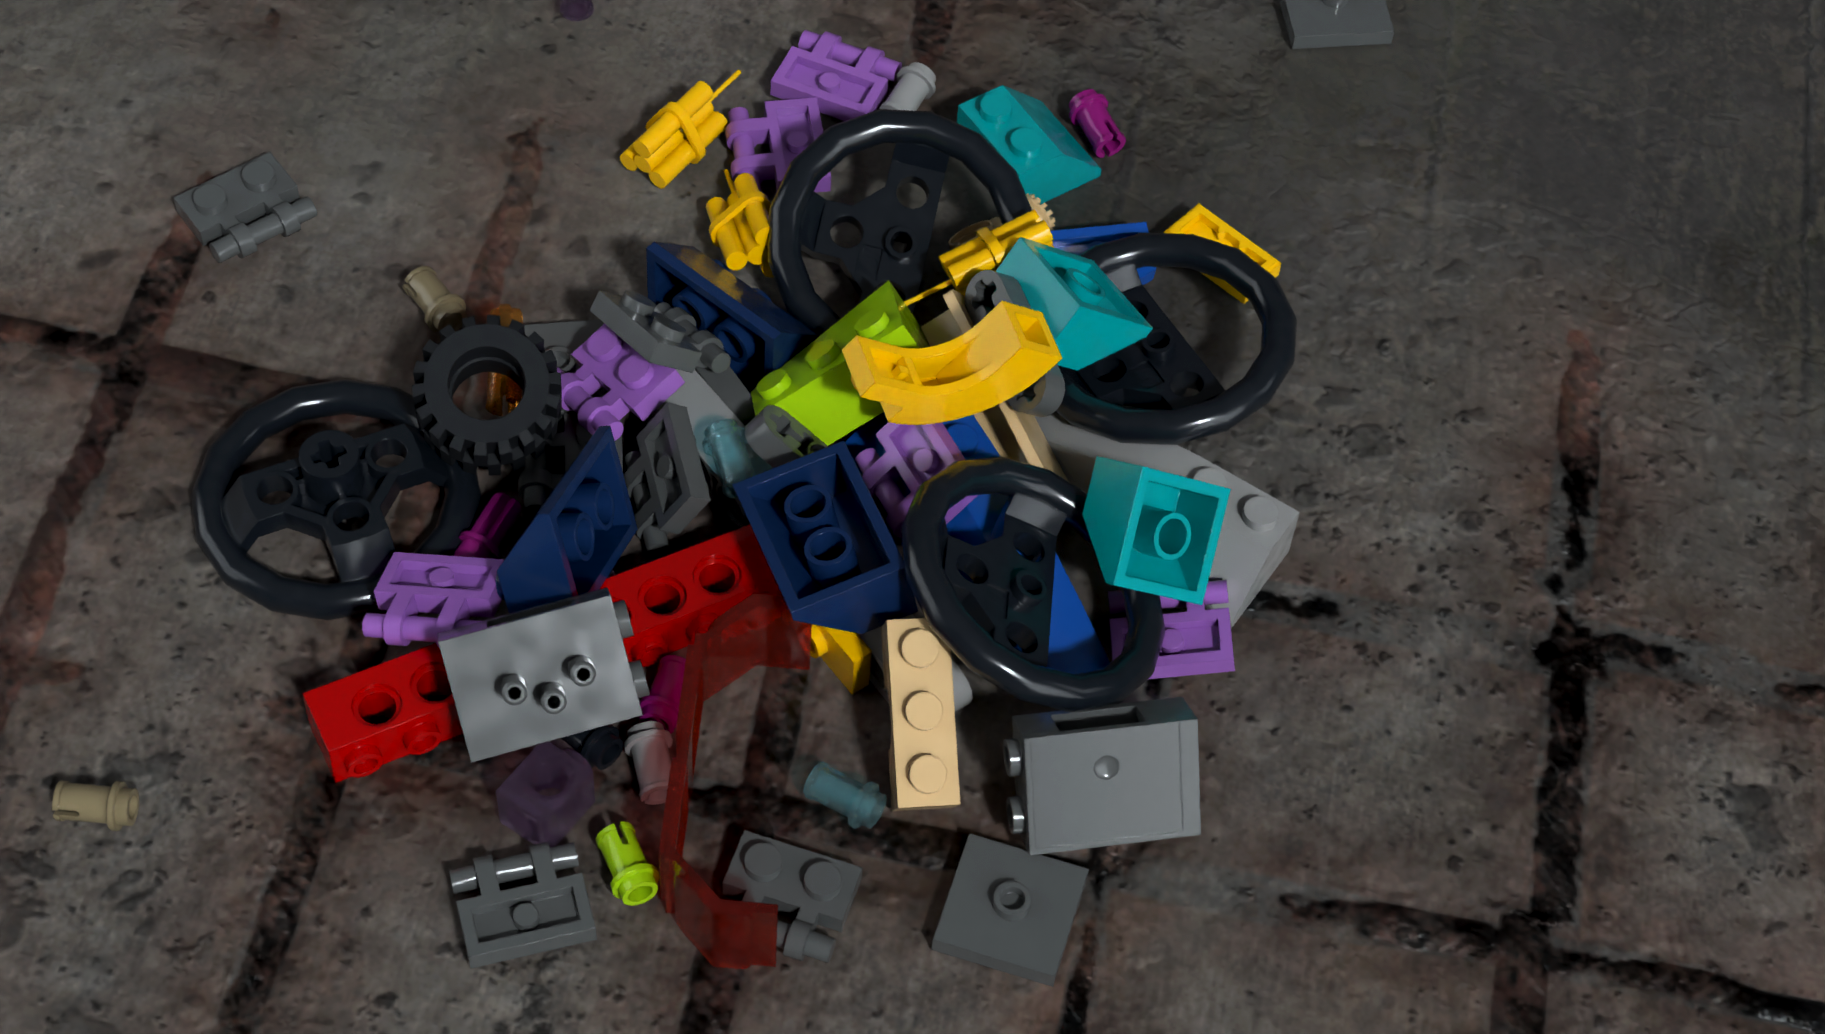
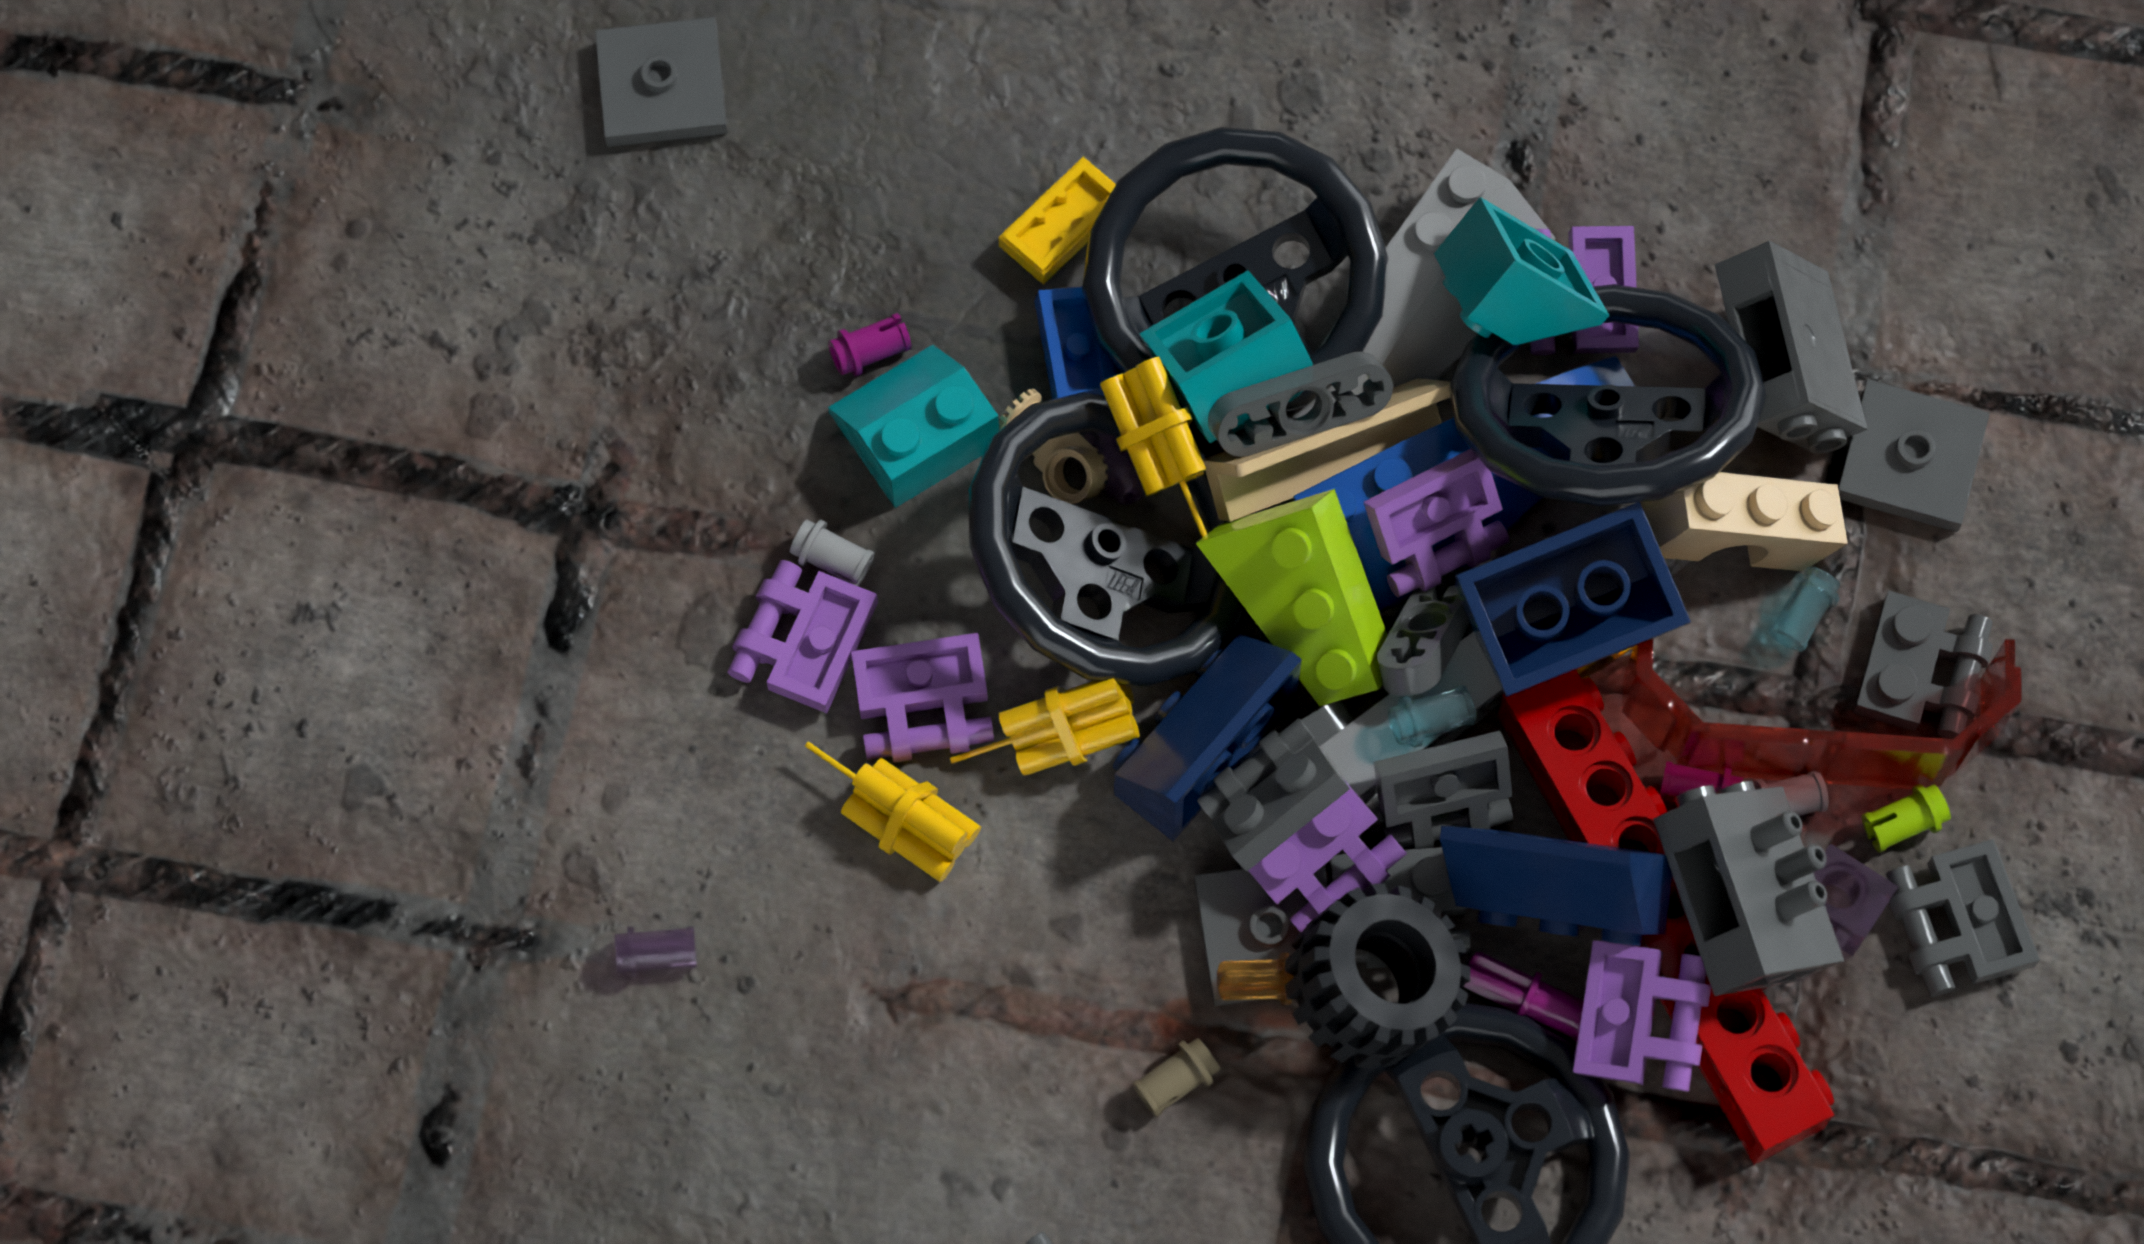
camera: 85 degrees left, 15 degrees up
yellow arch [842,301,1062,425] -> none

